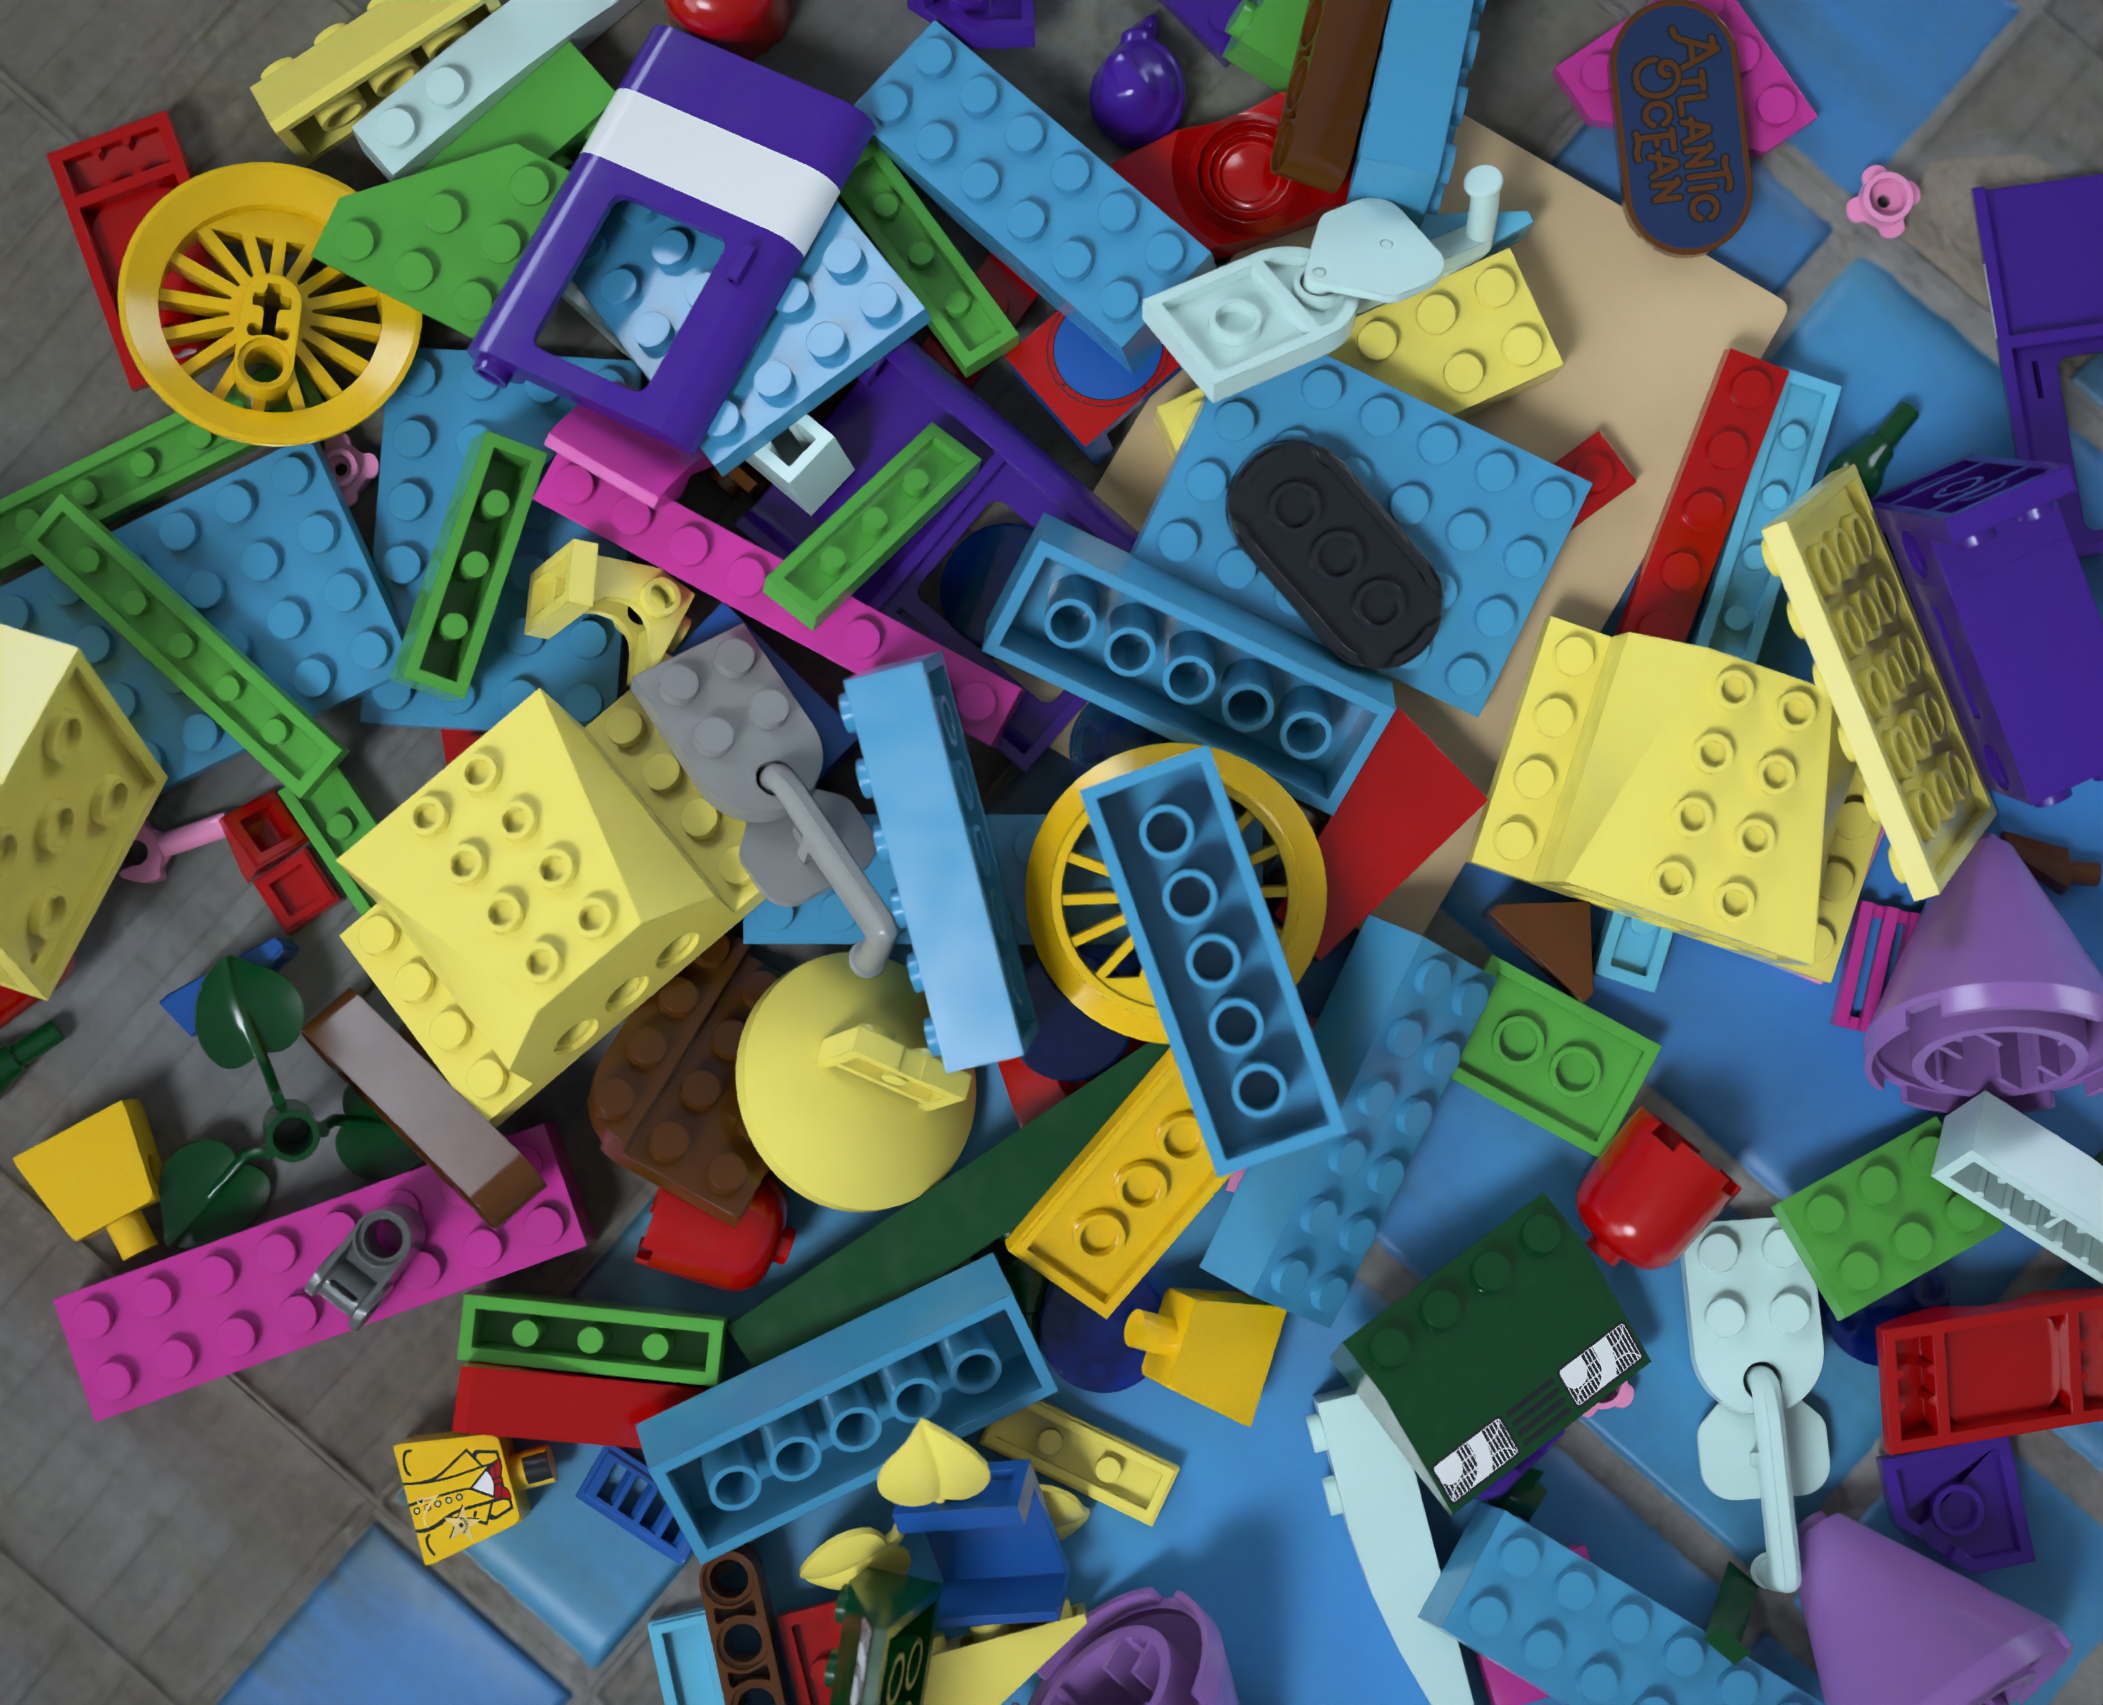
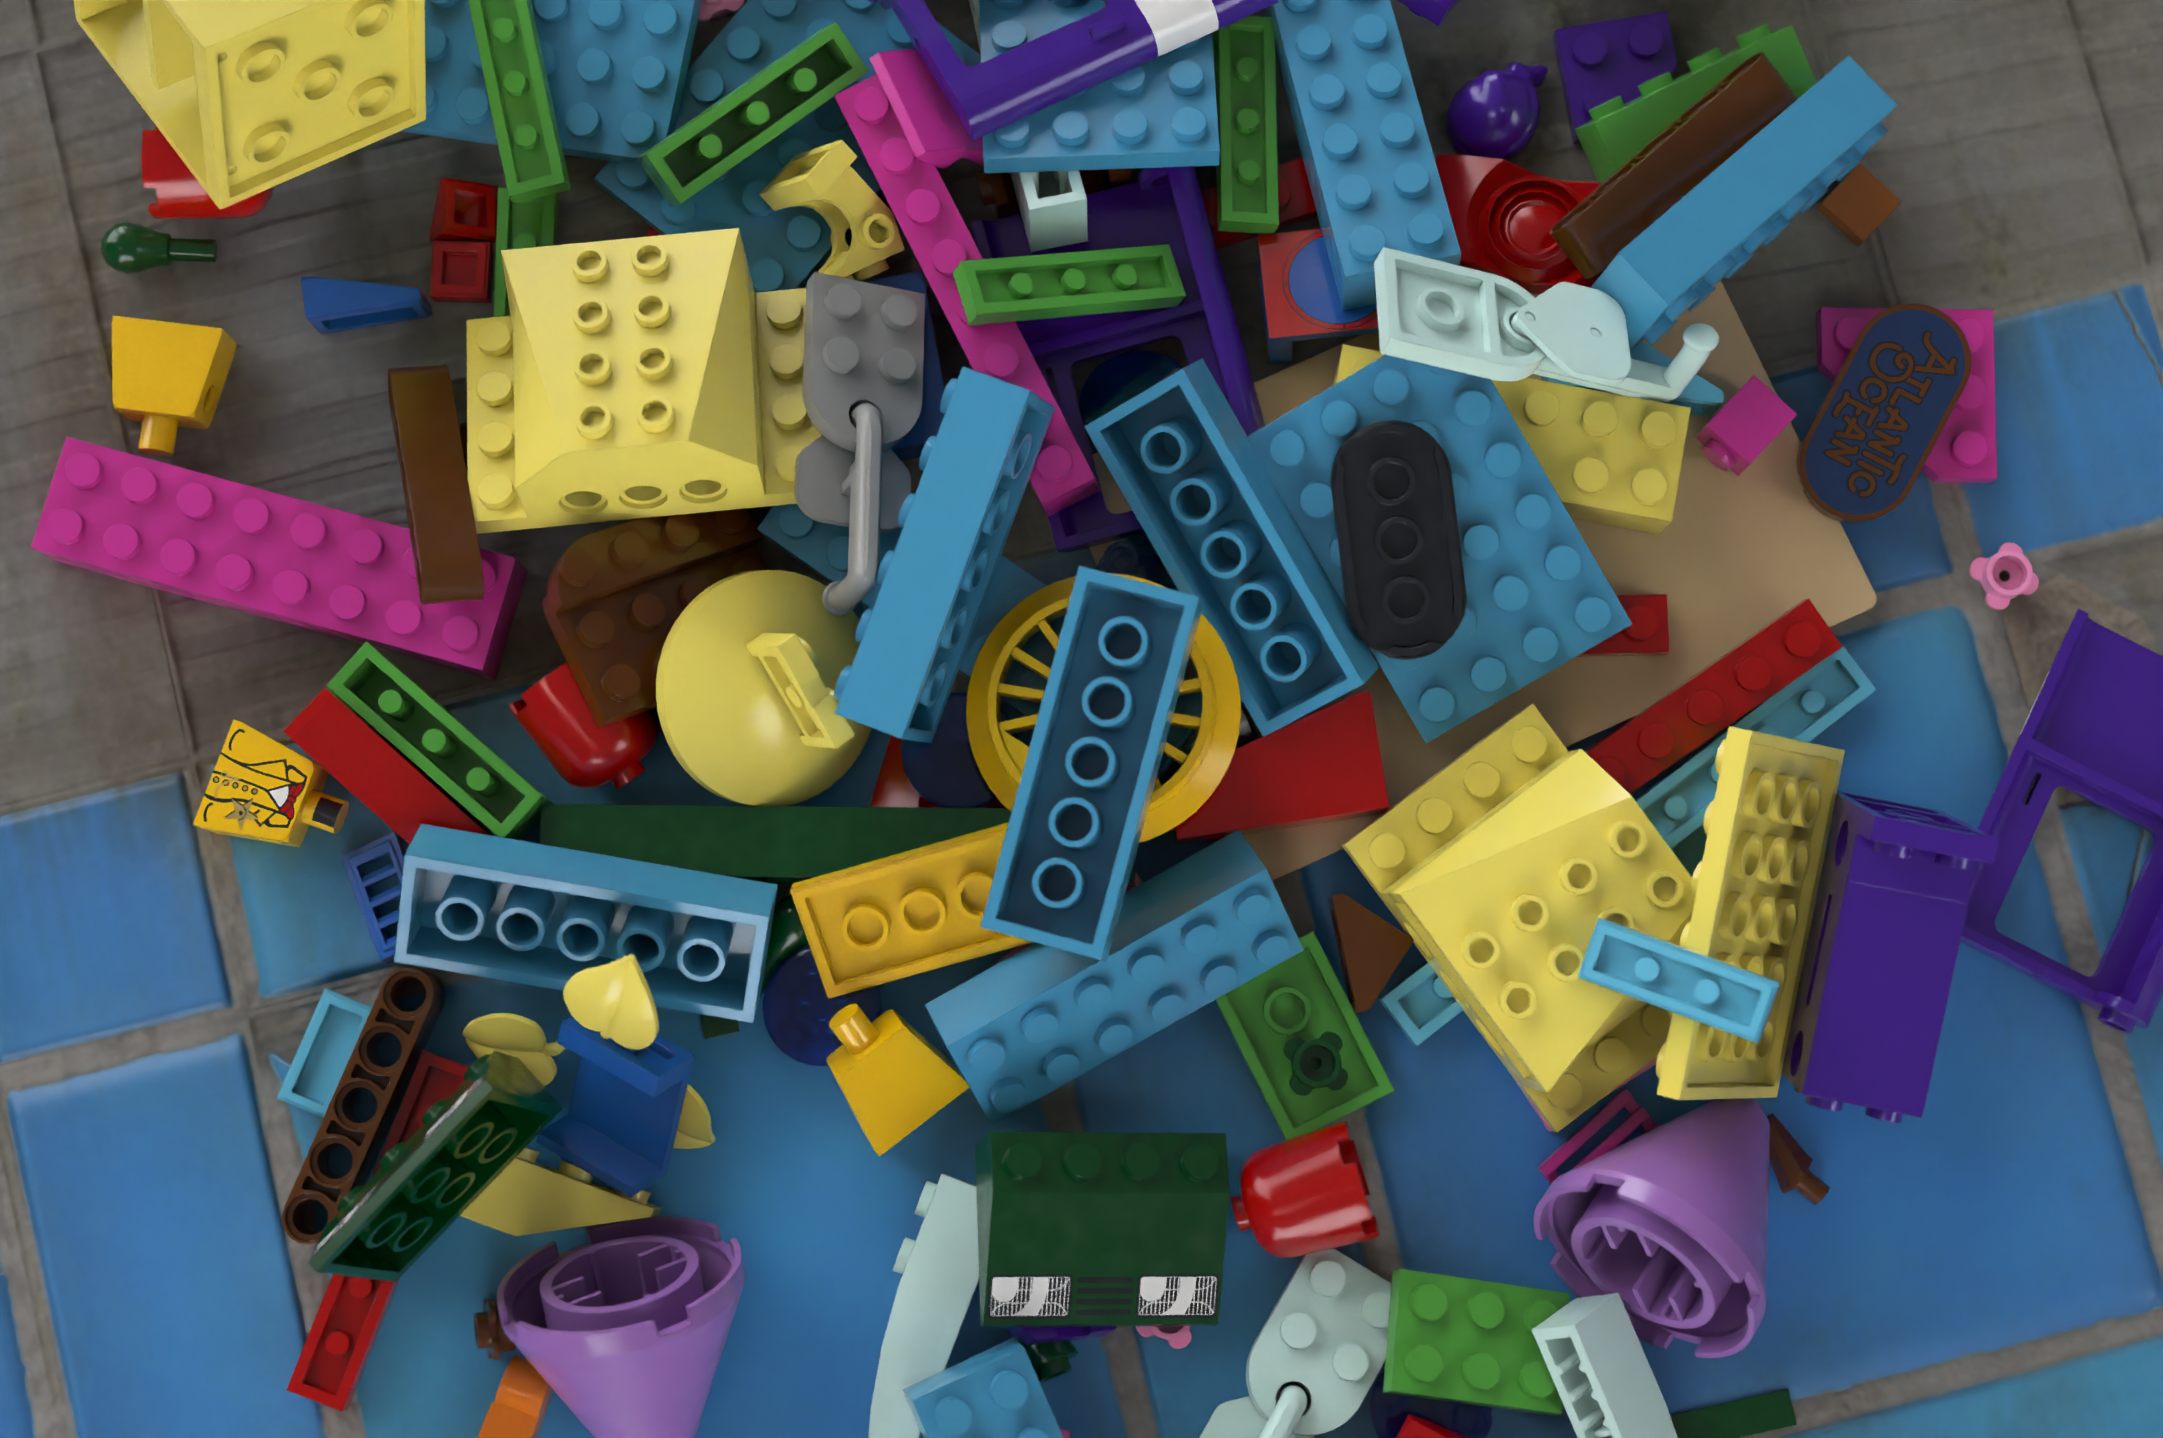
camera: 30 degrees right, 5 degrees down
bright pink bar [119,811,228,884] -> none
dark green plant [159,954,423,1249] -> none
dark grey piece [304,1203,426,1332] -> none
light yellow tile [979,1399,1180,1527] -> none
dark green piece [1824,402,1919,500] -> none
none -> dark green plate [1284,1031,1348,1096]
none -> medium azure tile [1578,918,1781,1043]
none -> dark pink brick [1696,375,1797,476]

